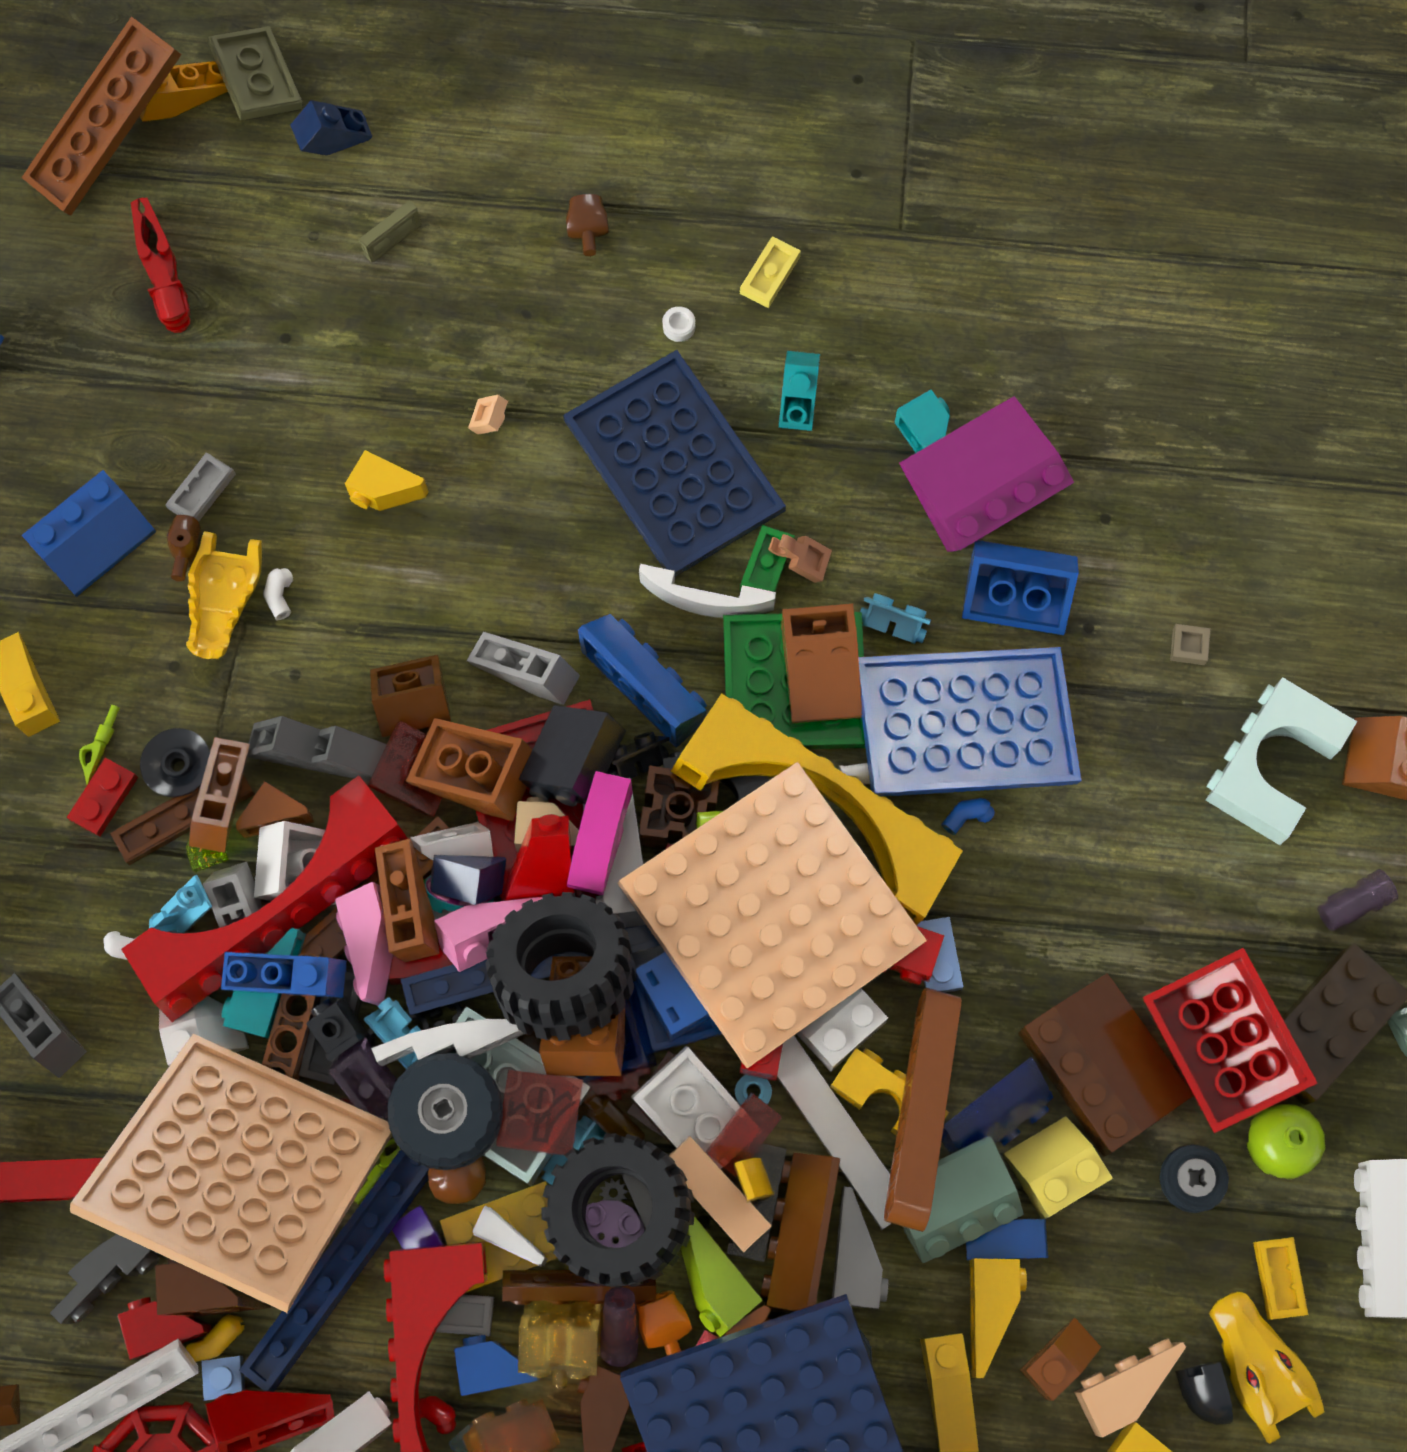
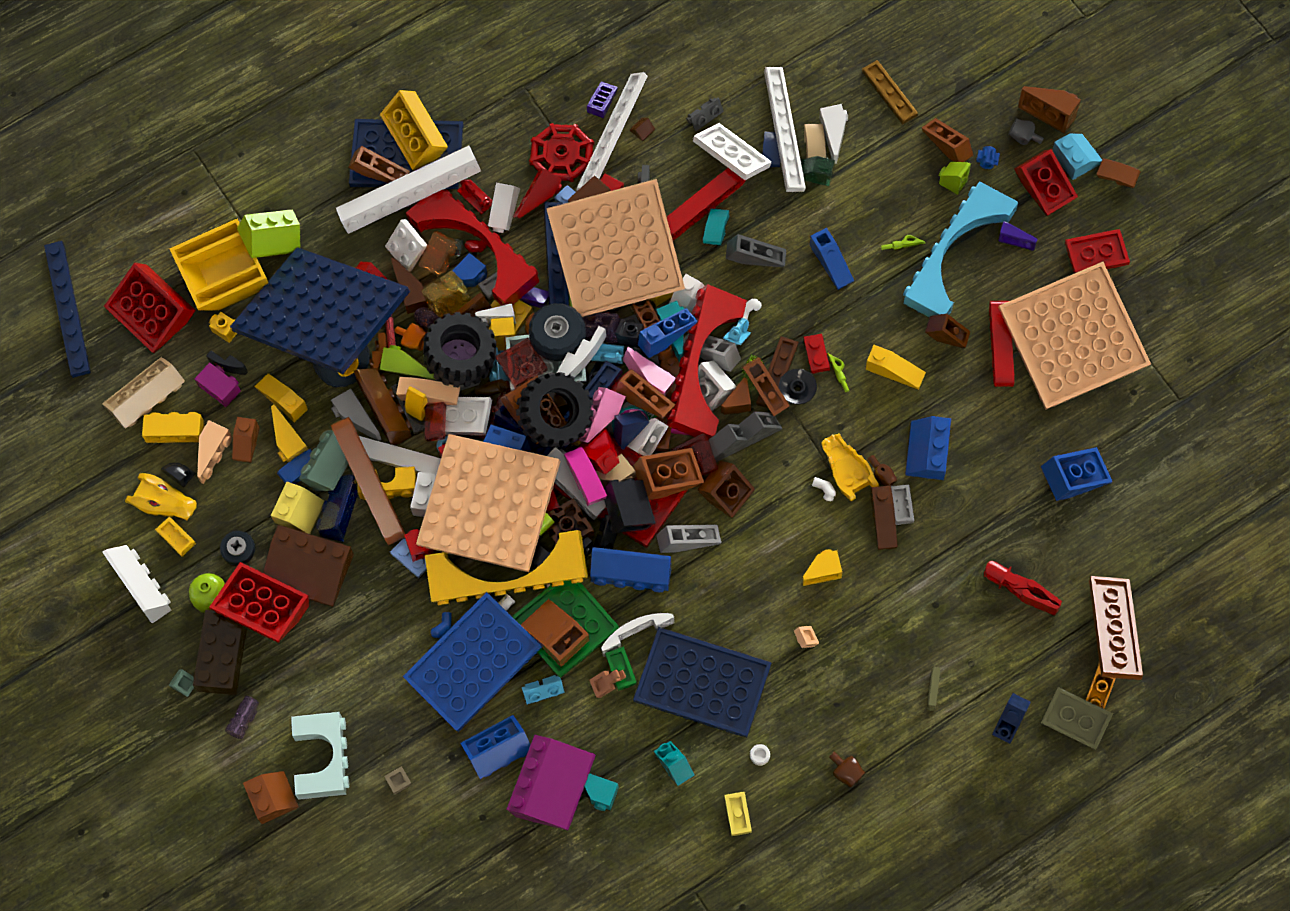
camera: 145 degrees right, 5 degrees down
none -> yellow brick [489,317,515,344]
none -> teal slope [703,208,729,245]
none -> reddish brown slope [870,485,898,550]

